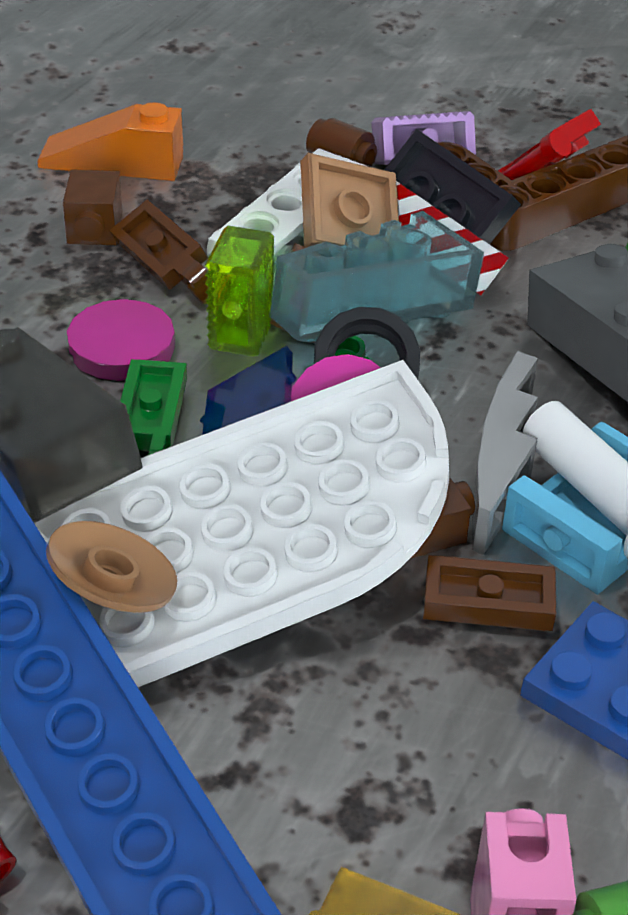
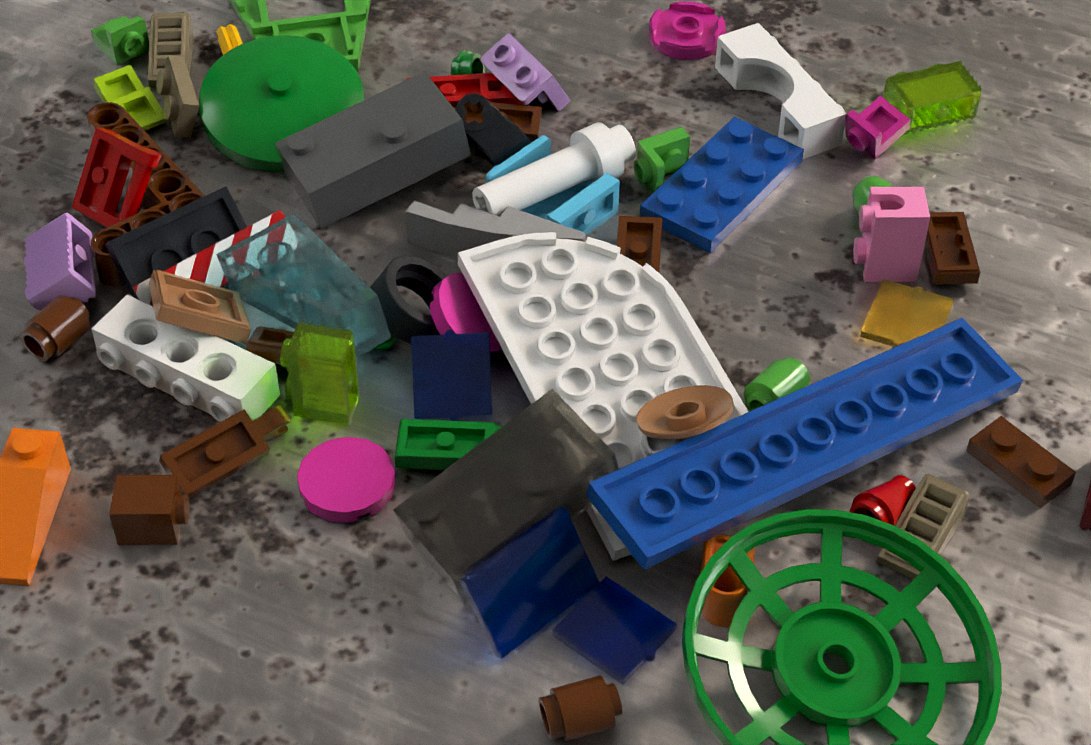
camera: 90 degrees left, 5 degrees up
none -> bright green brick [744,358,811,412]

